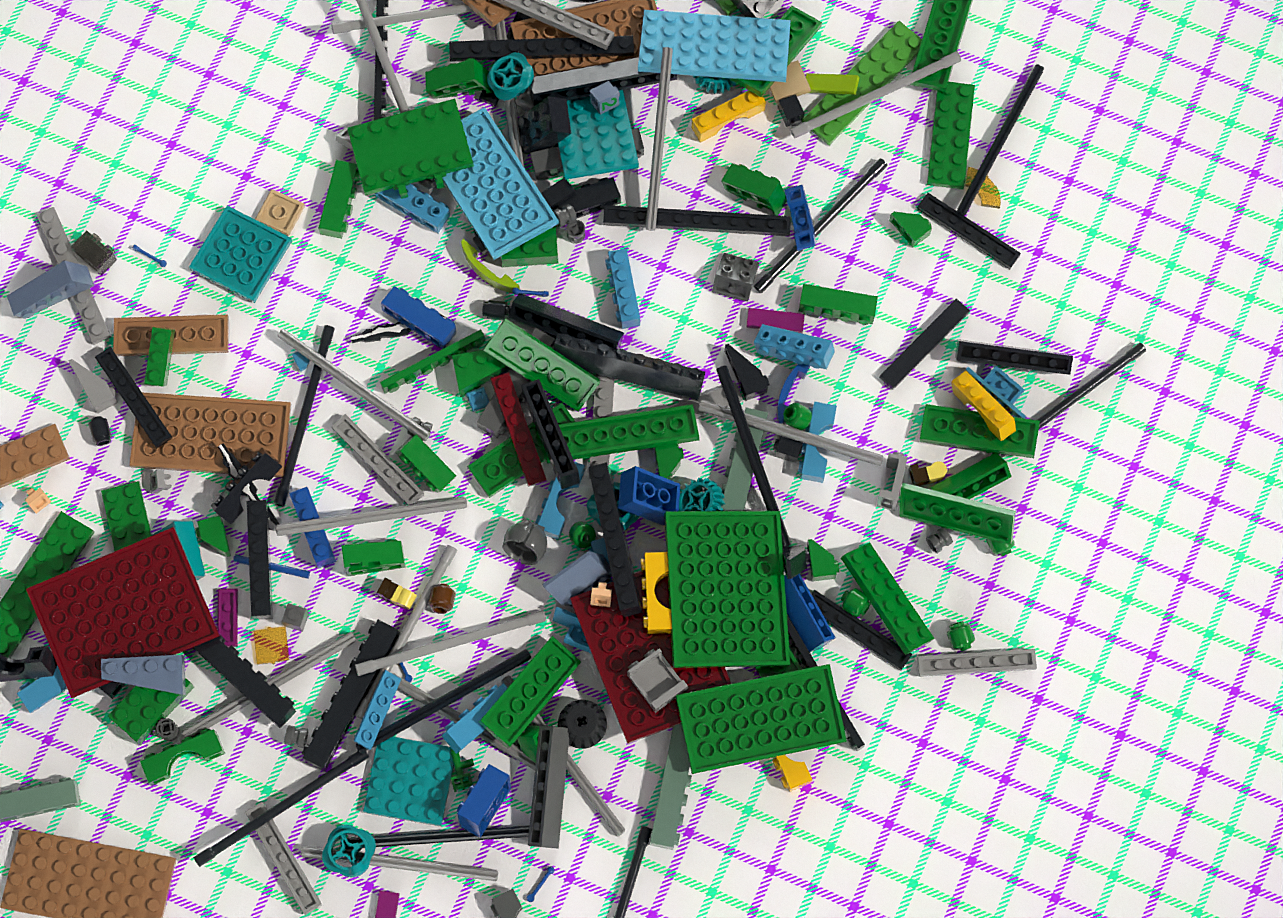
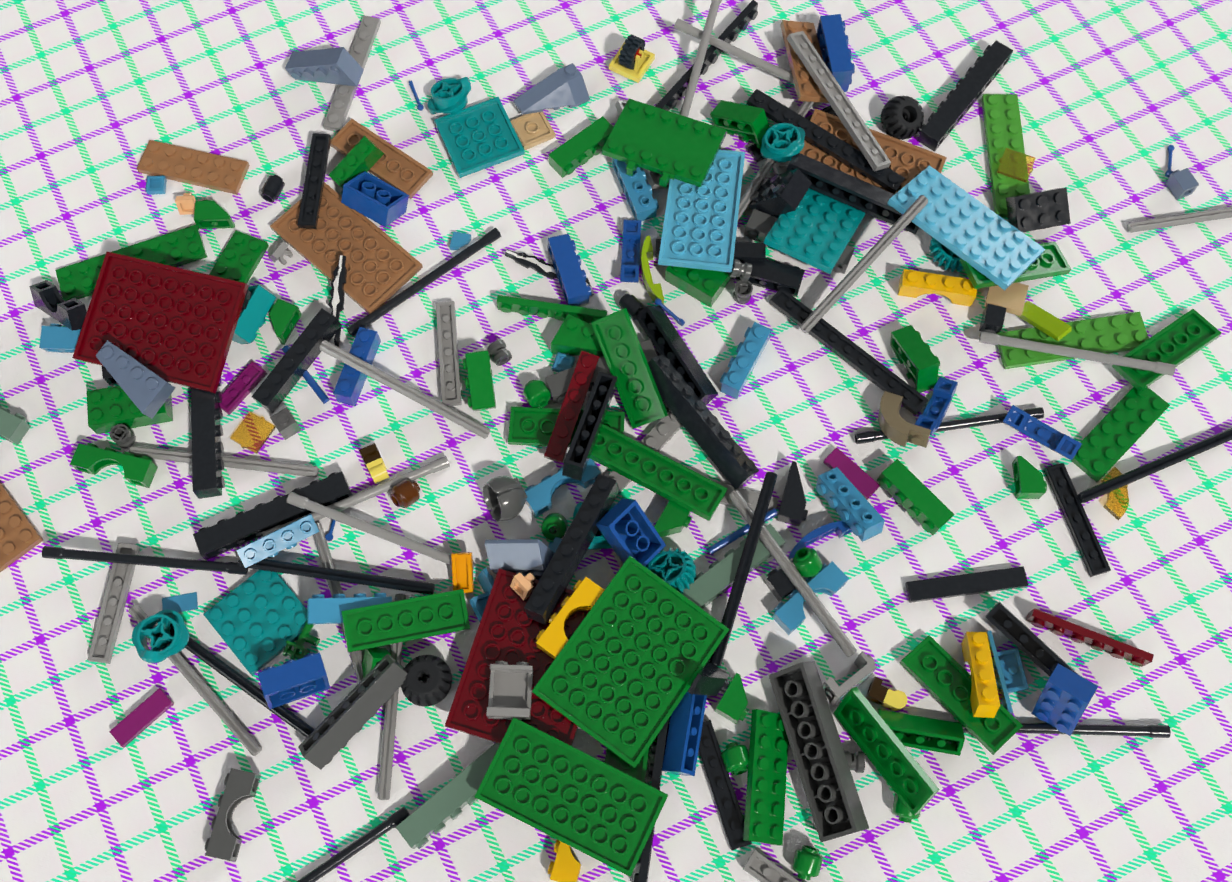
camera: 40 degrees right, 5 degrees down
light grey slope [68,359,118,413] -> none
clear smoke brick [71,230,117,276] -> none
black arch [211,448,282,524] -> none
light grey axle [278,329,430,441] -> none
dark grey wheel [284,725,308,748] -> none
green wedge [341,539,406,577] -> none
blue hinge [527,866,555,902] -> none
sand blue brick [589,81,620,115] -> none
dark grey bracket [712,253,759,302] -> none
none -> dark azure sticker [162,592,198,612]
none -> green slope [194,200,235,229]
none -> blue brick [341,171,409,227]
none -> teal piece [427,77,471,115]
none -> light orange tile [451,552,474,593]
none -> sand blue wedge [513,63,590,114]
none -> green head [523,380,551,408]
none -> plate [609,34,655,83]
none -> blue slope [620,220,641,283]
none -> blue bar [707,508,778,555]
none -> dark grey brick [768,662,869,842]
none -> dark tan arch [878,391,931,448]
none -> blue slope [1002,405,1082,460]
none -> dark red plate [1026,608,1154,667]
none -> blue brick [1031,664,1098,736]

